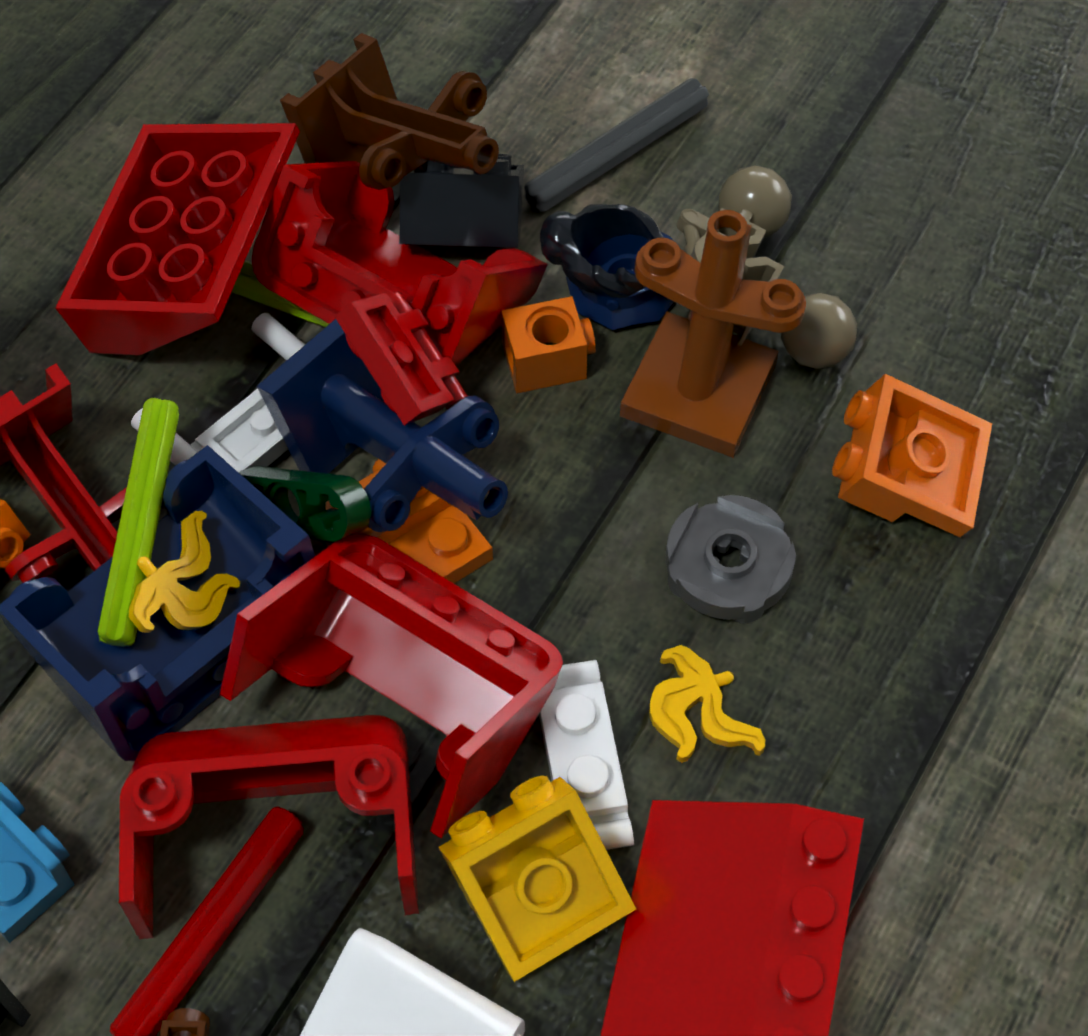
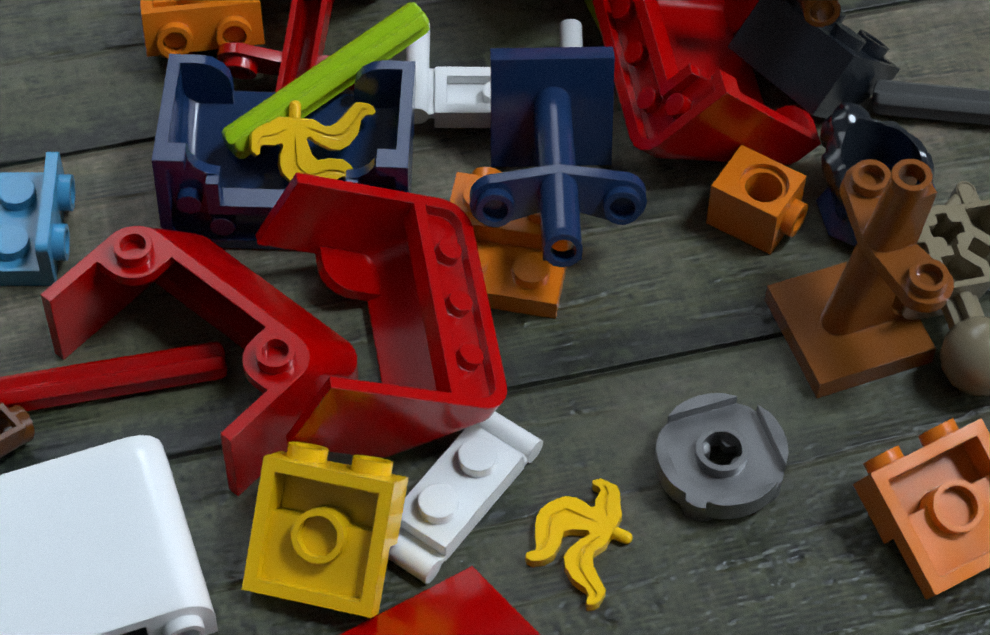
camera: 45 degrees right, 5 degrees down
dark green beam [239,466,371,542] -> none
red plate [334,291,468,425] -> none

